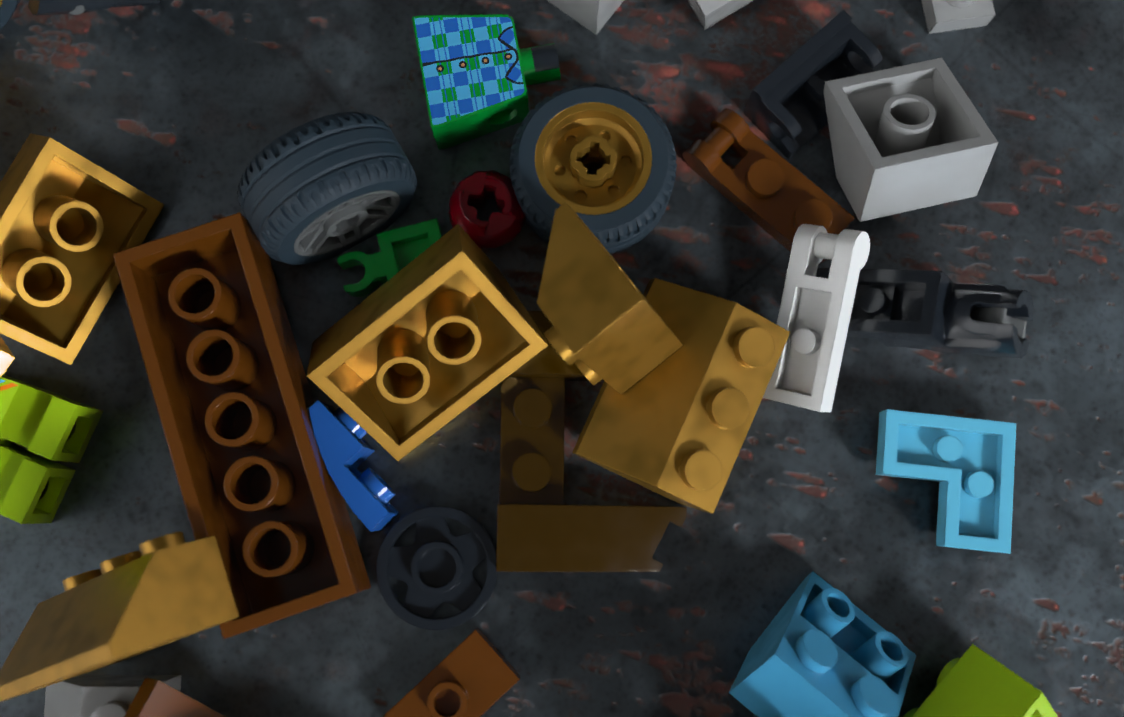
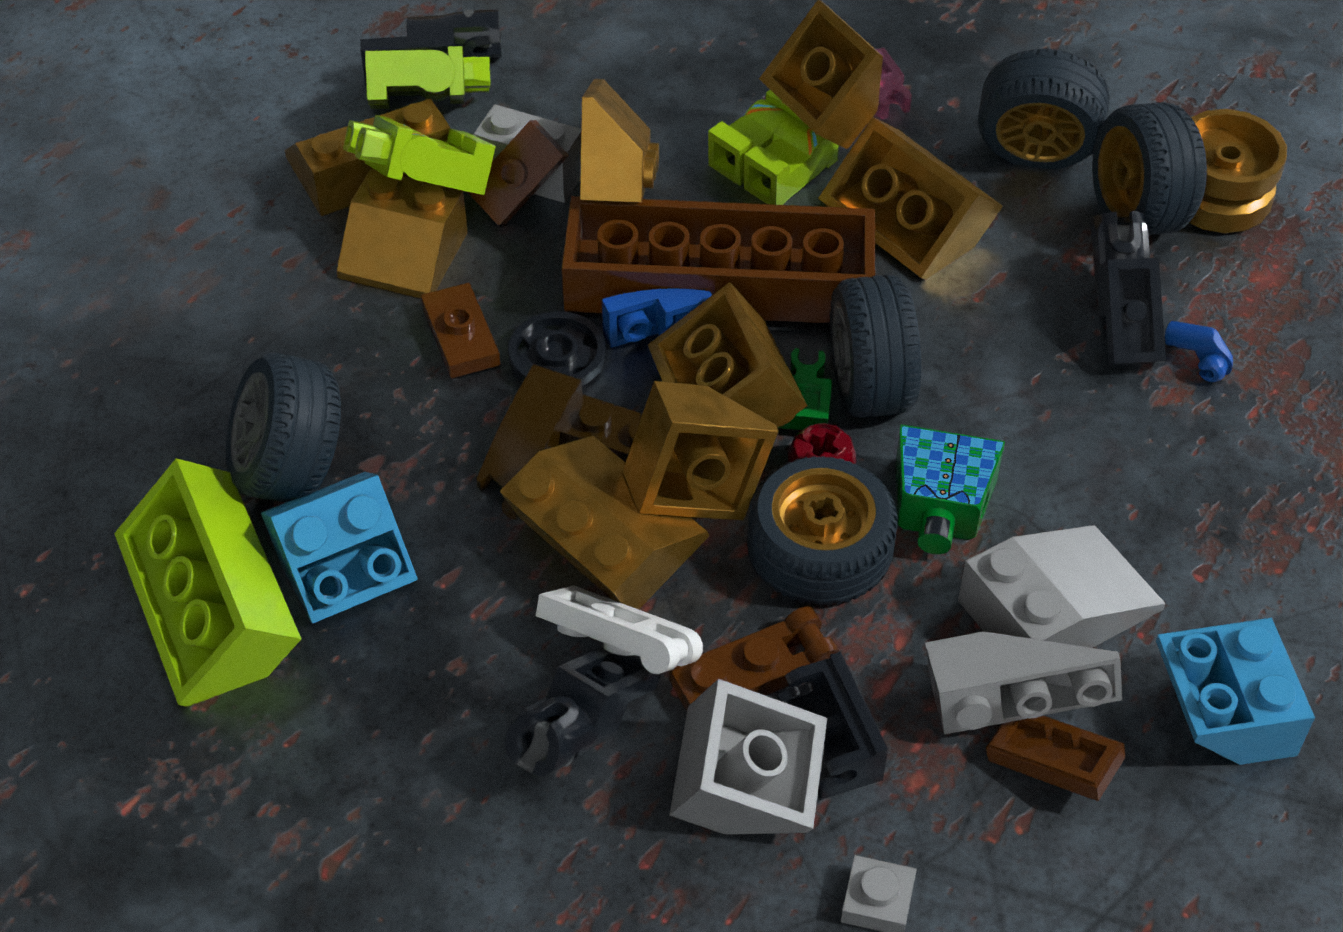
camera: 110 degrees right, 30 degrees down
medium azure plate [875,409,1016,554] -> none

